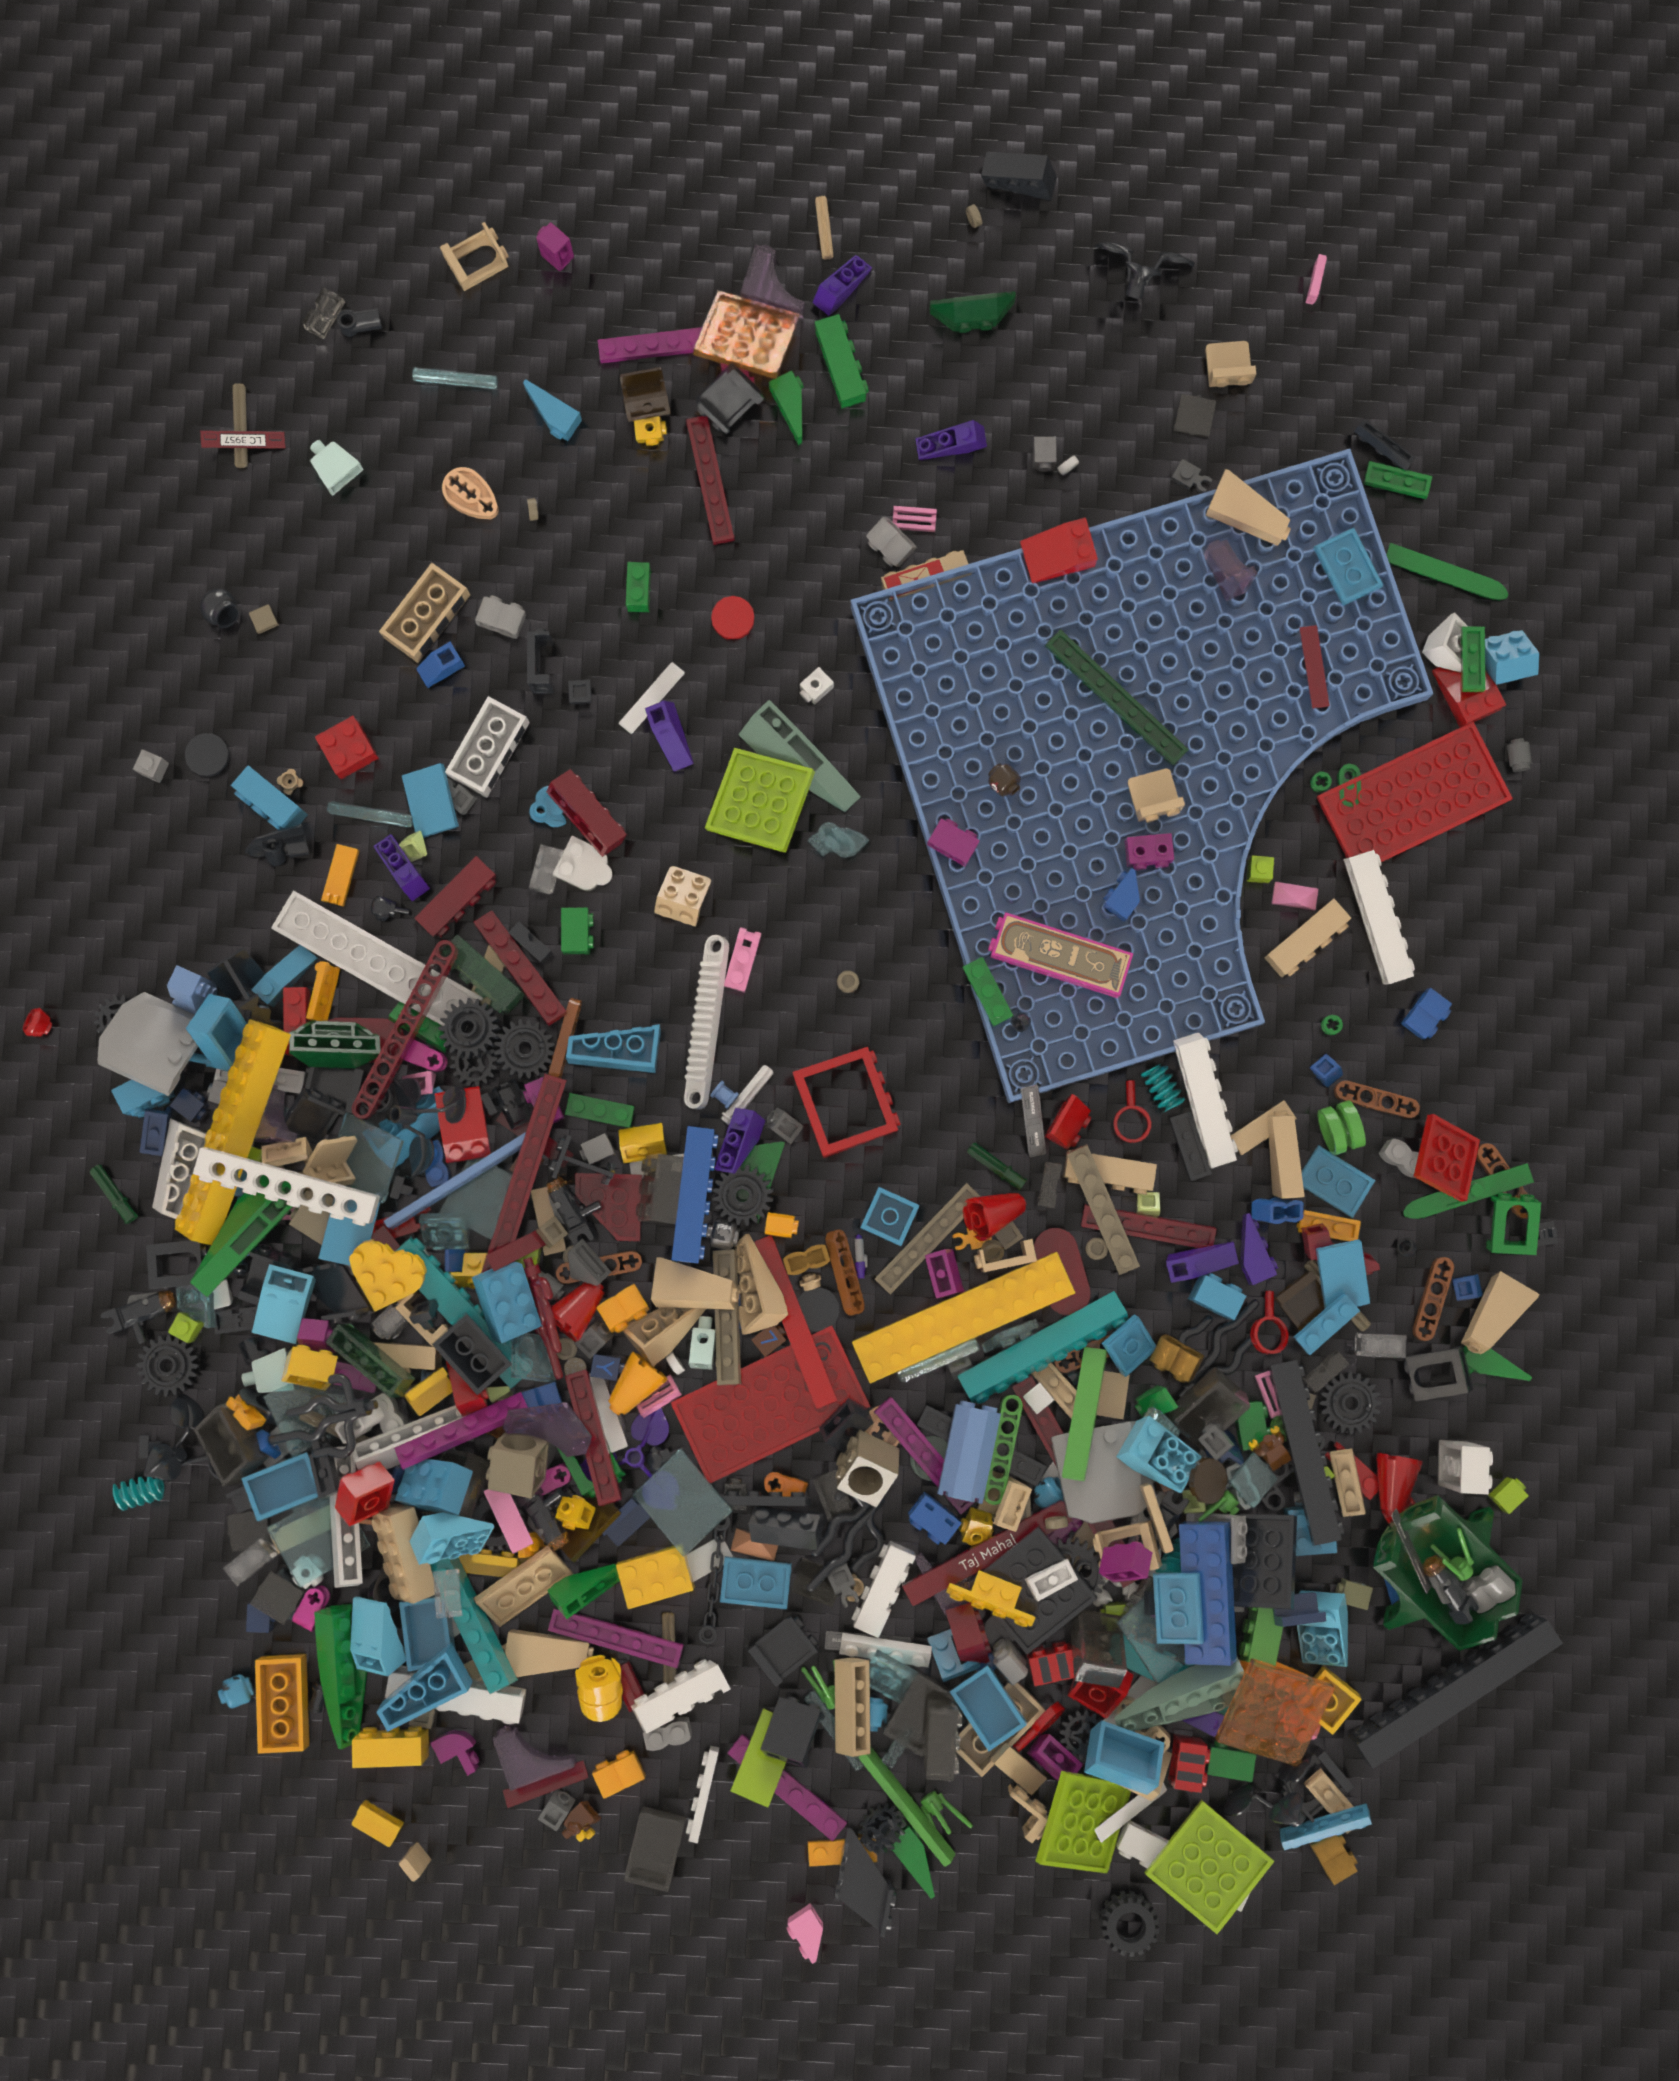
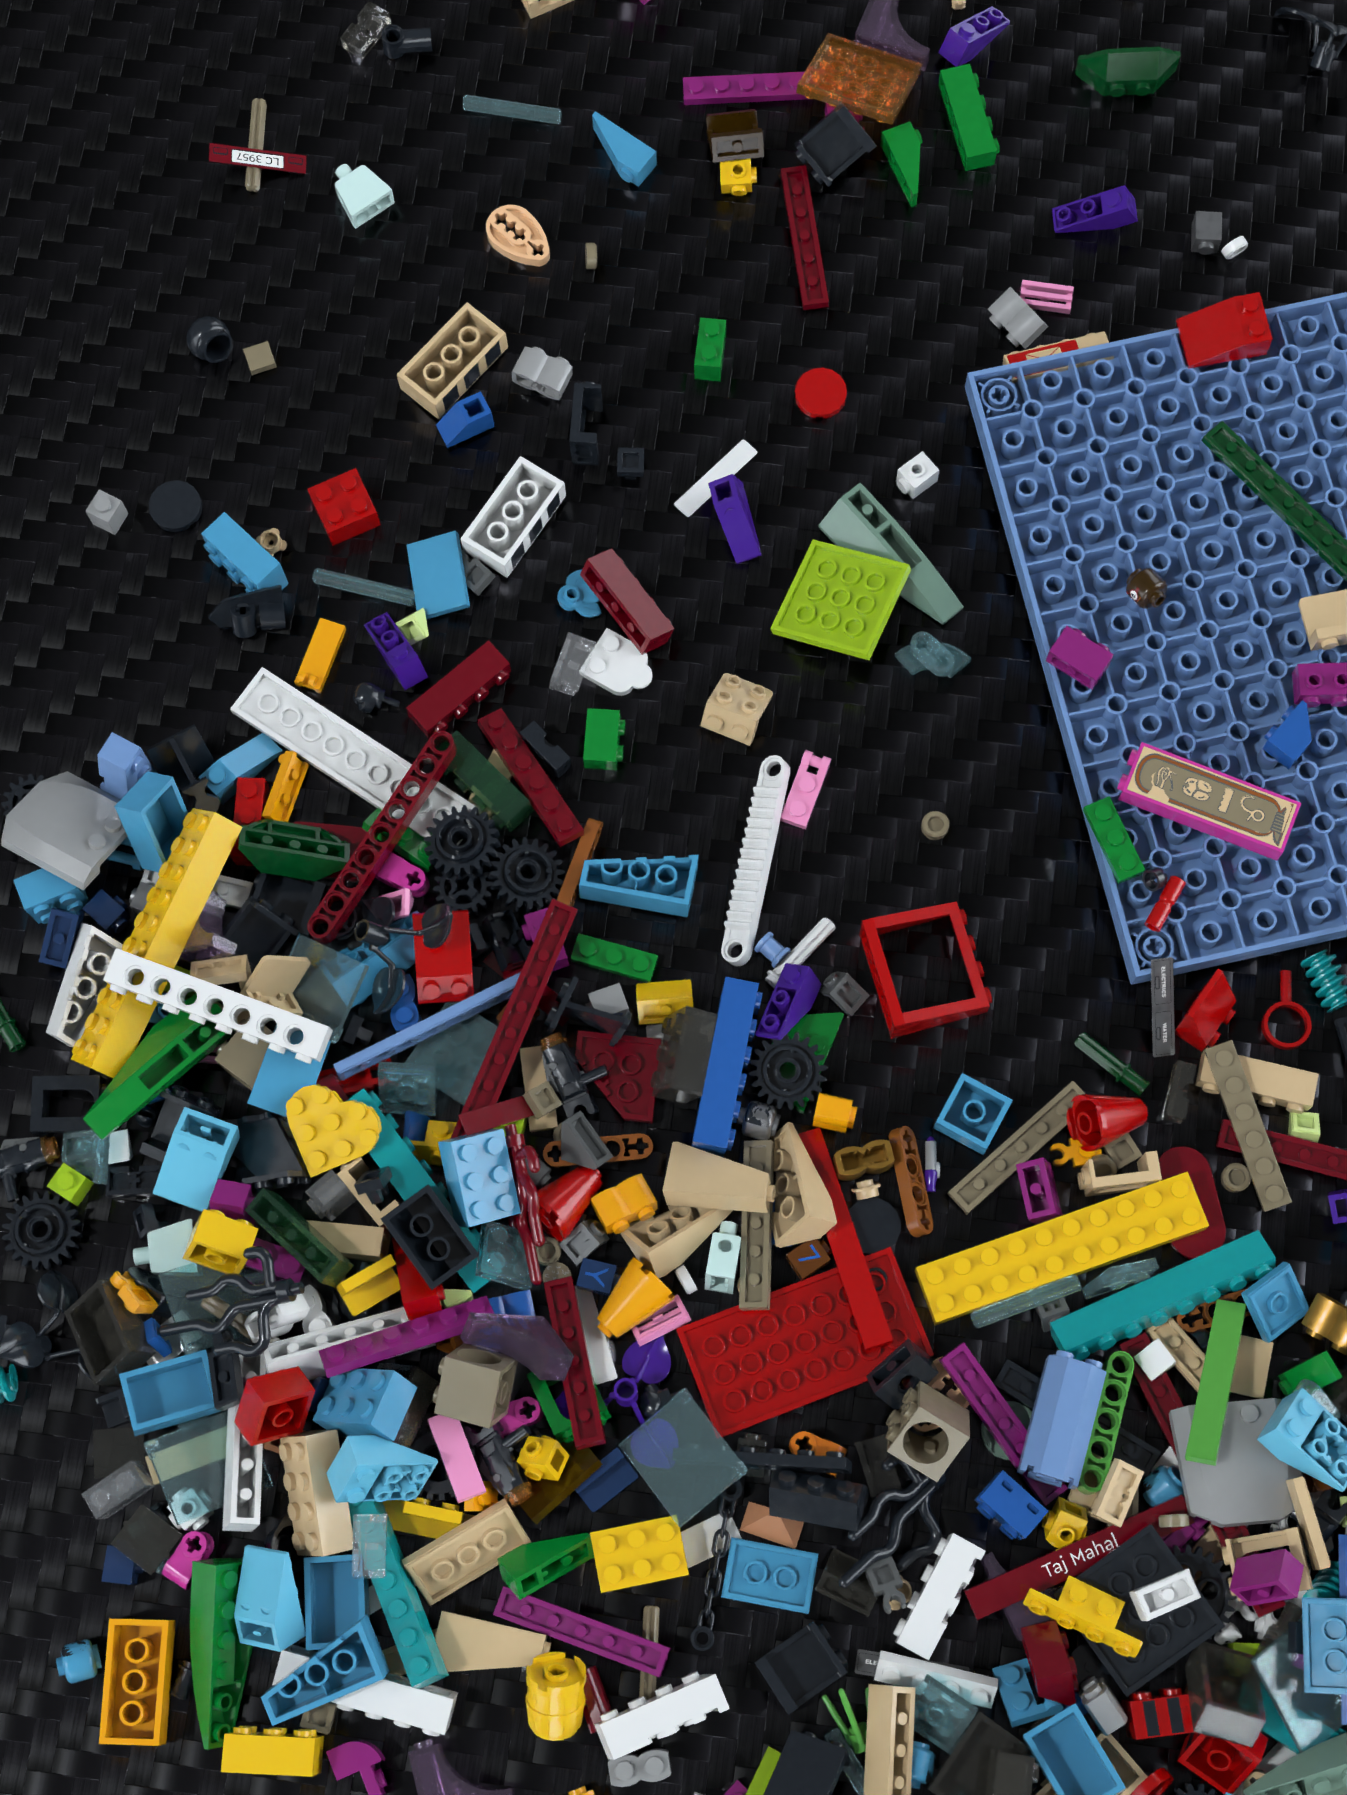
camera: 10 degrees right, 10 degrees down
none -> red piece [1144,876,1186,932]

